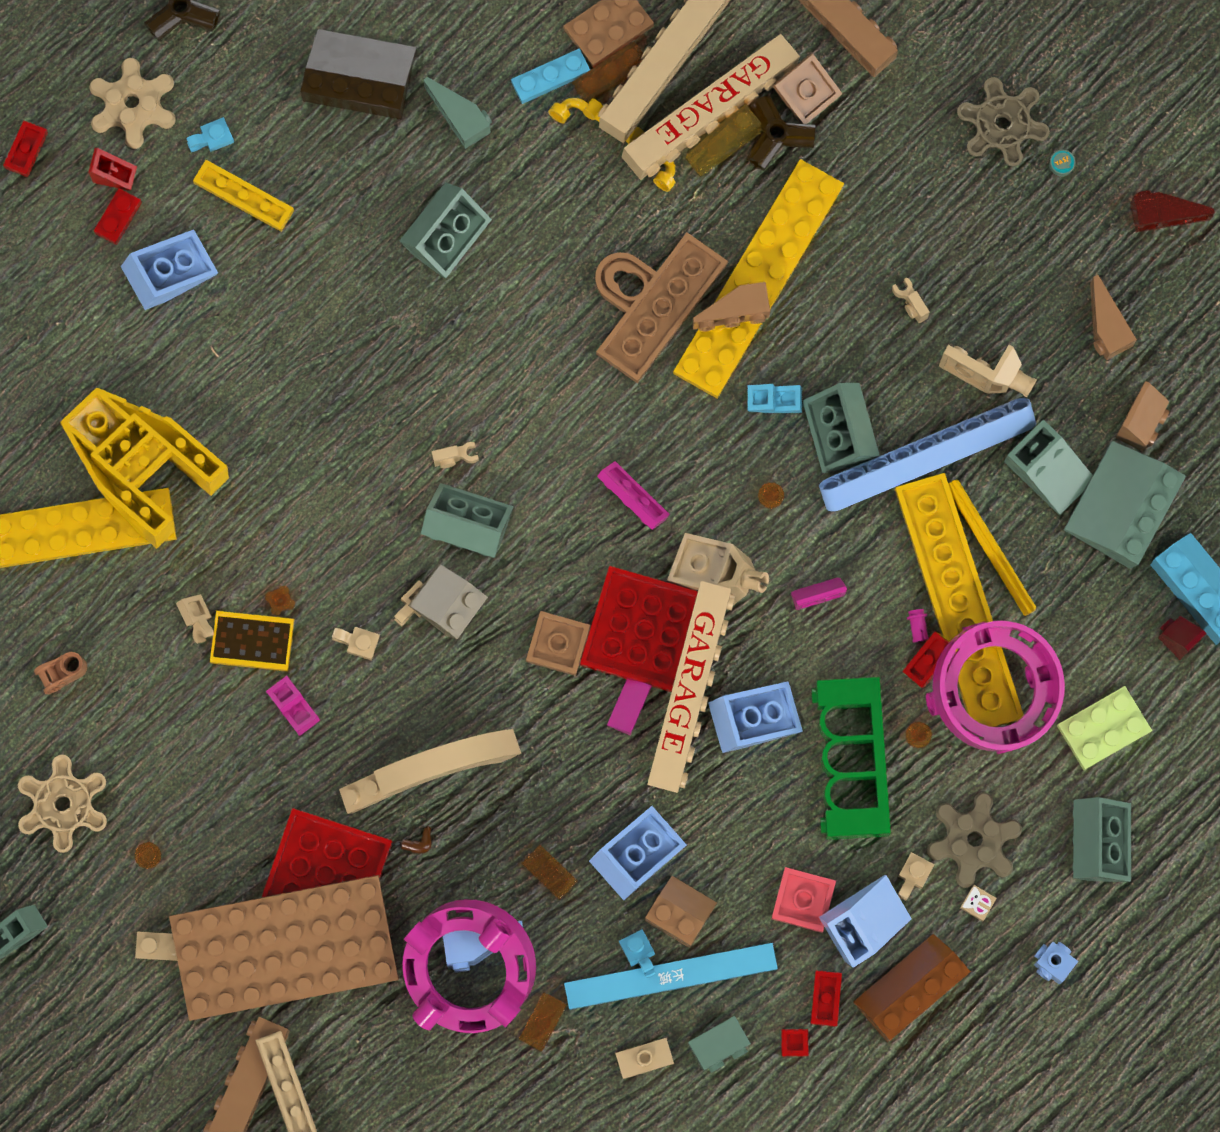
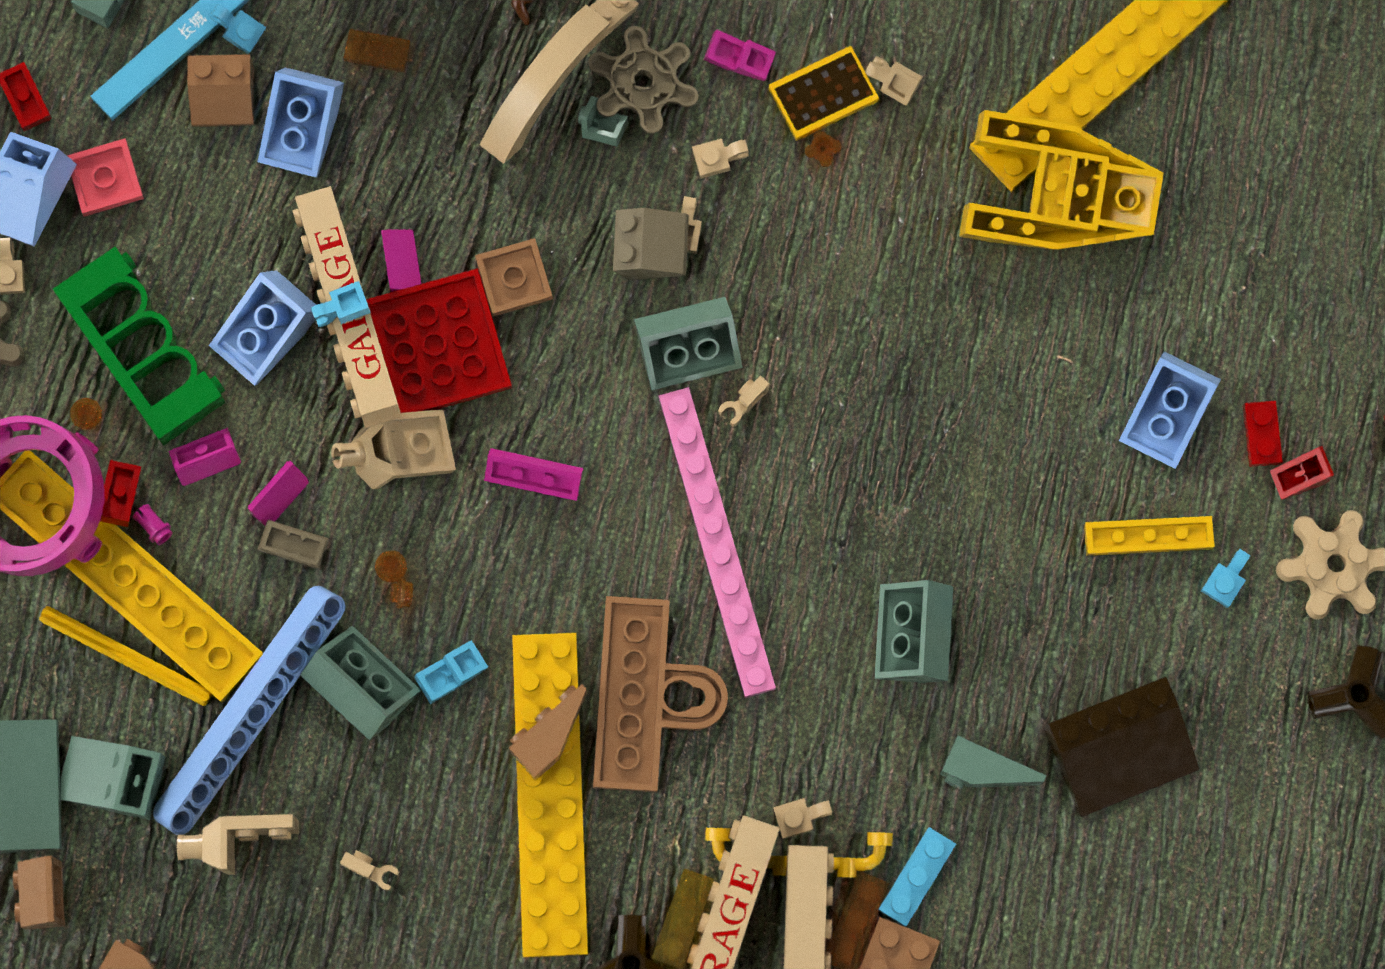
camera: 145 degrees right, 0 degrees up
red tile [781,1029,808,1057] -> none
none -> dark pink slope [169,428,241,486]
none -> dark tan plate [258,520,329,570]
none -> medium azure plate [311,281,371,327]
none -> clear orange plate [390,577,413,610]
none -> sand green bracket [578,96,628,147]
none -> dark tan plate [588,26,699,134]
none -> bright pink plate [659,387,776,698]
none -> tan plate [773,798,832,839]

